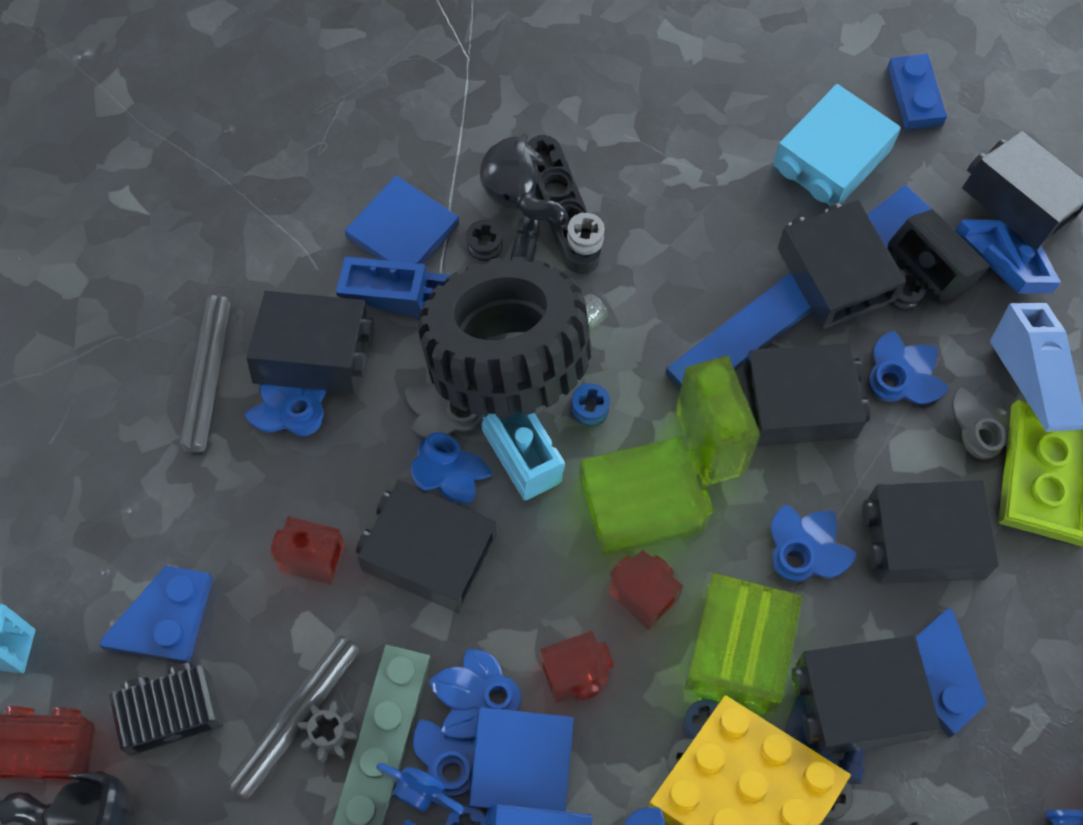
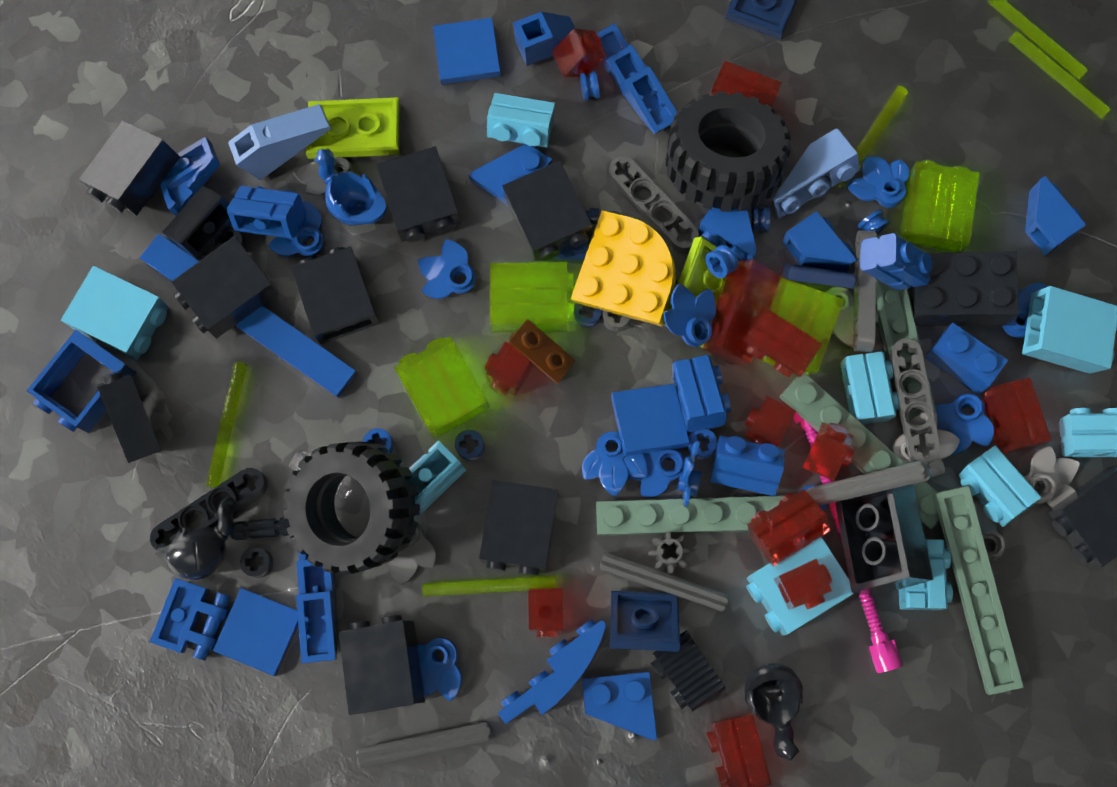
camera: 100 degrees left, 10 degrees up
blue plate [410,432,492,504] -> none
clear red brick [540,630,614,703] -> none
light grey bush [567,212,605,255] -> none
clear neon green brick [675,355,760,486] -> none
blue plate [887,53,947,130] -> none
none -> blue window [26,329,136,433]
none -> black brick [97,370,161,463]
none -> blue plate [150,578,230,661]
none -> clear neon green bar [206,362,247,489]
none -> blue brick [227,186,305,239]
none -> blue piece [315,149,387,226]
none -> clear neon green bar [422,576,556,597]
none -> dark blue bush [455,429,485,461]
none -> medium azure brick [487,93,555,148]
none -> blue slope [498,619,606,724]
none -> reddish brown hinge [509,318,576,384]
none -> dark blue tile [610,591,680,652]

